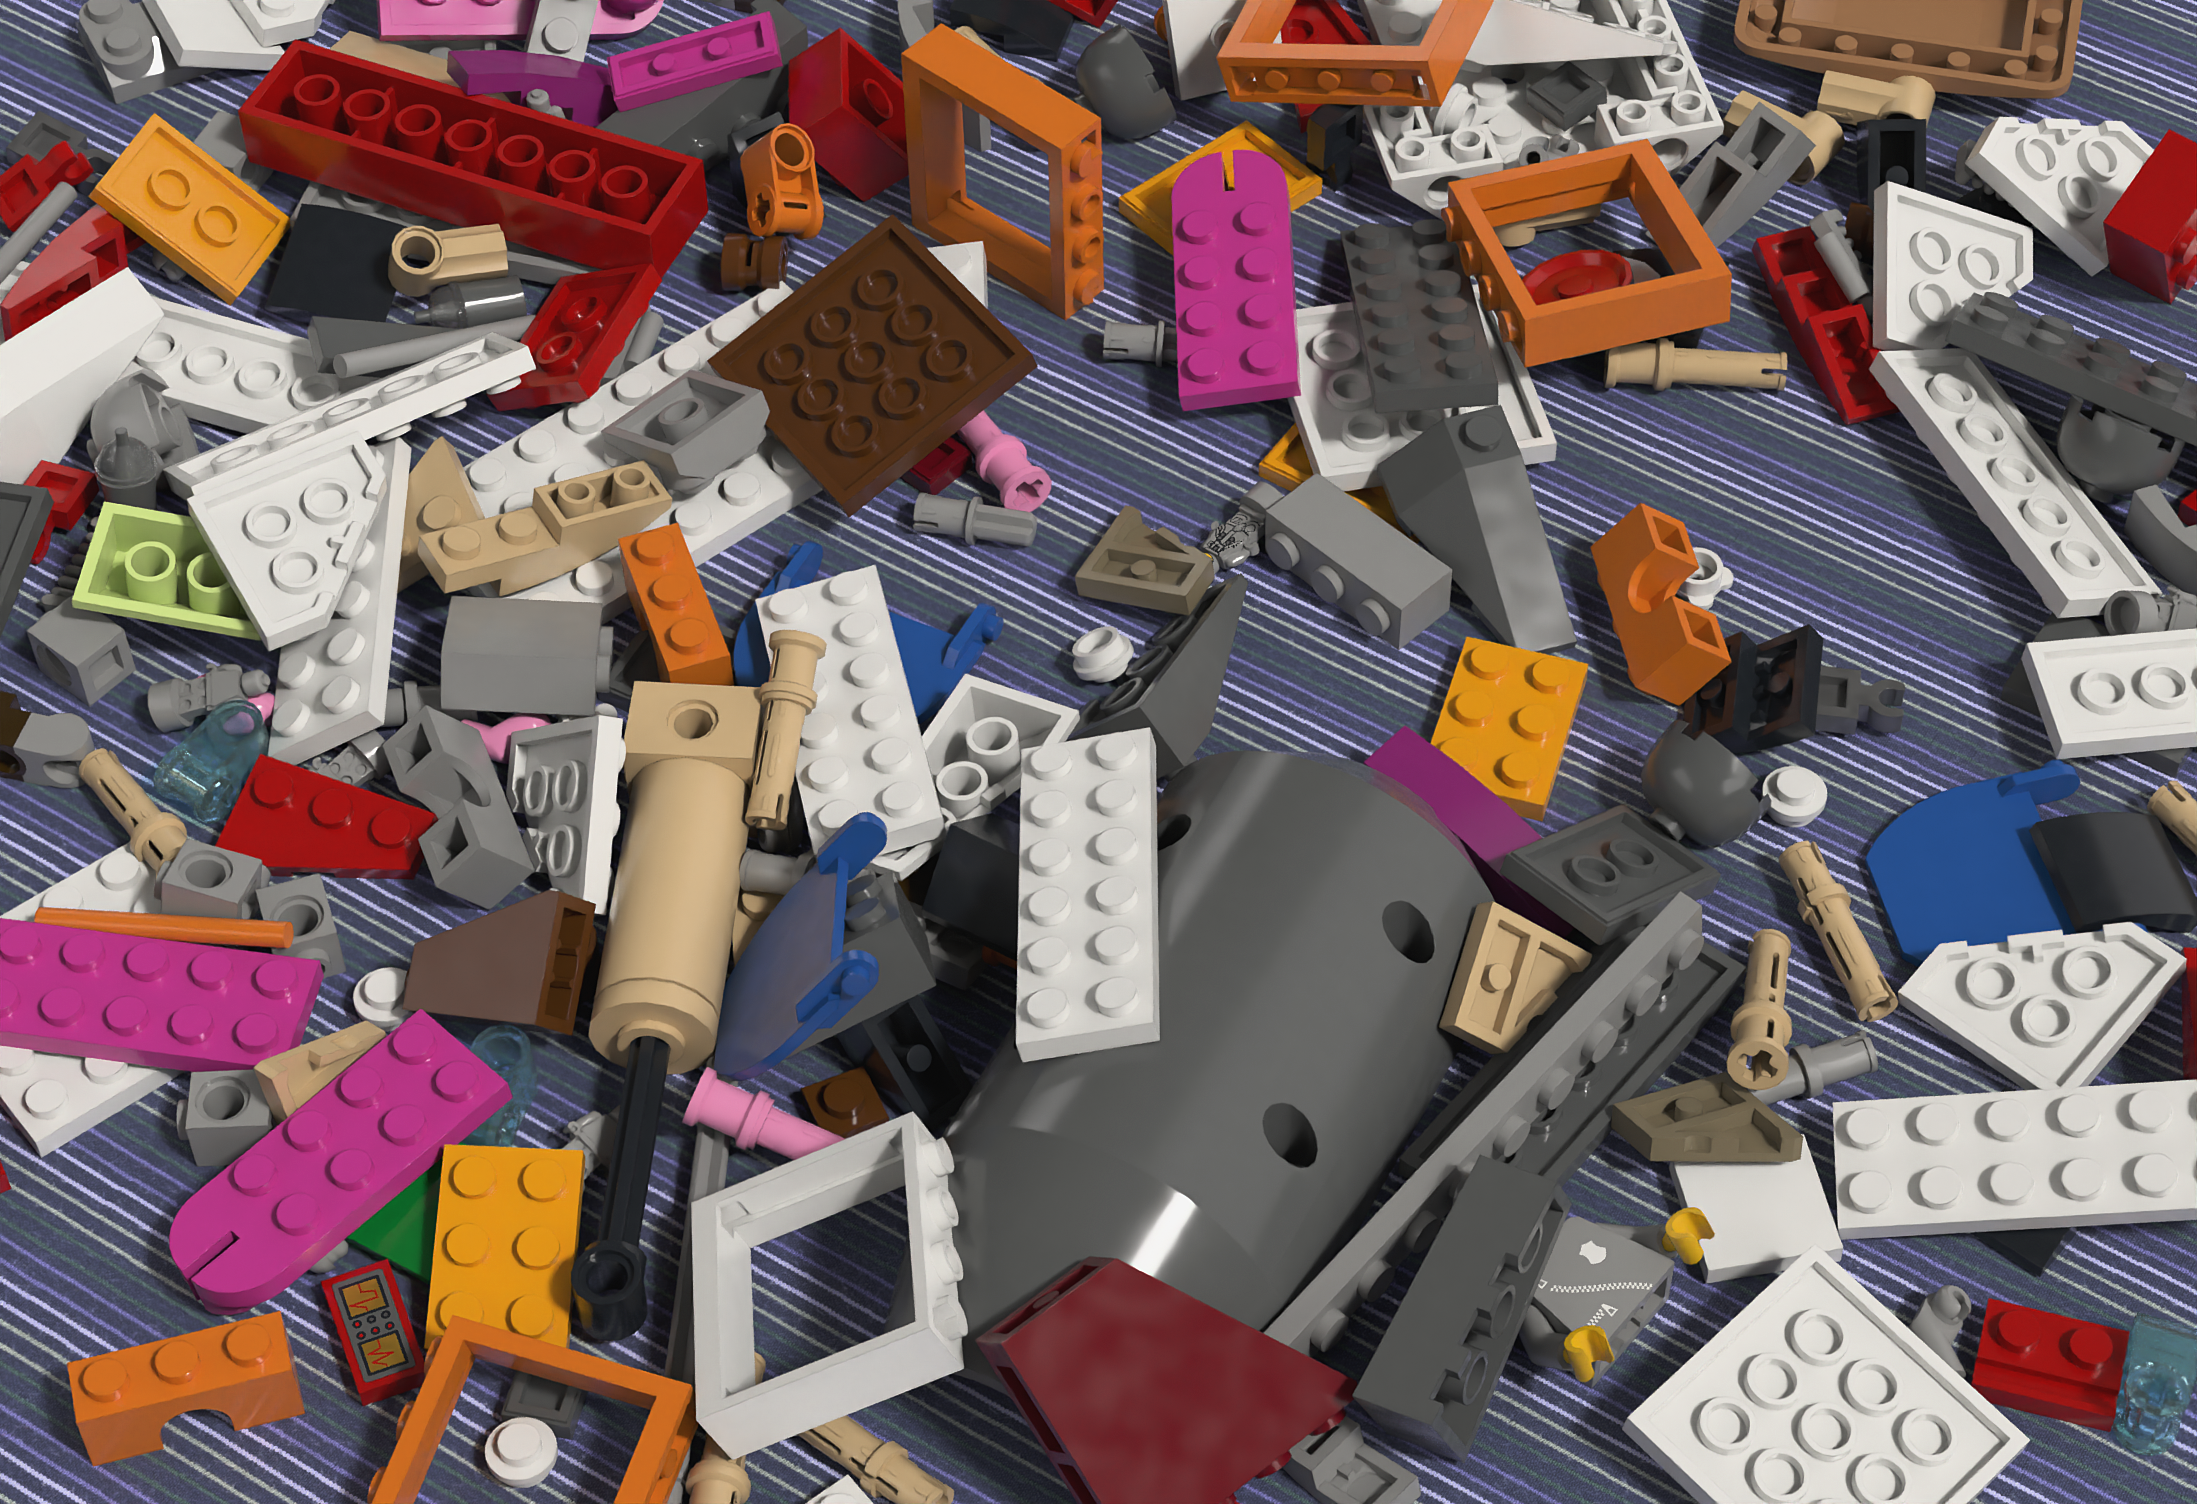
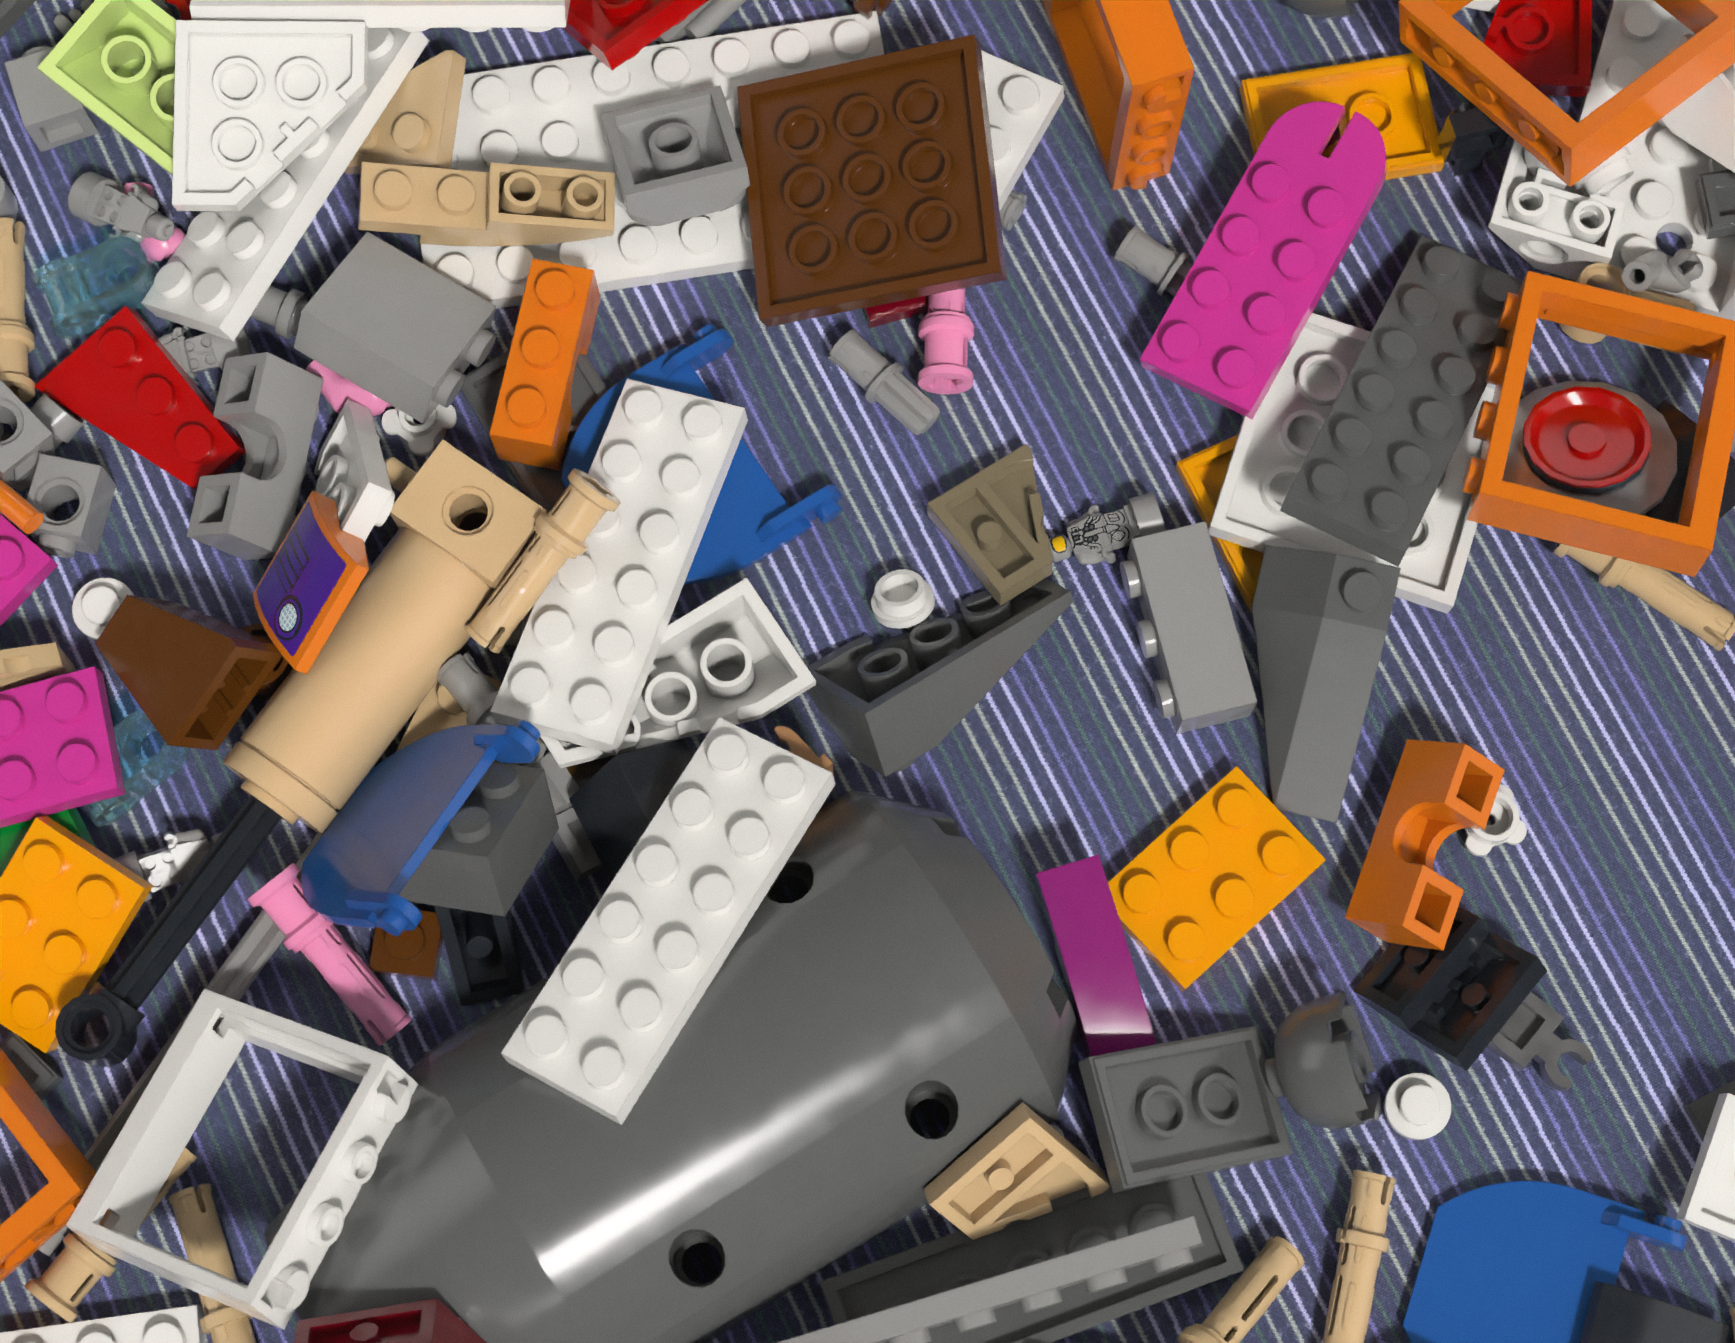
camera: 30 degrees right, 25 degrees up
none -> slope [253,490,369,675]

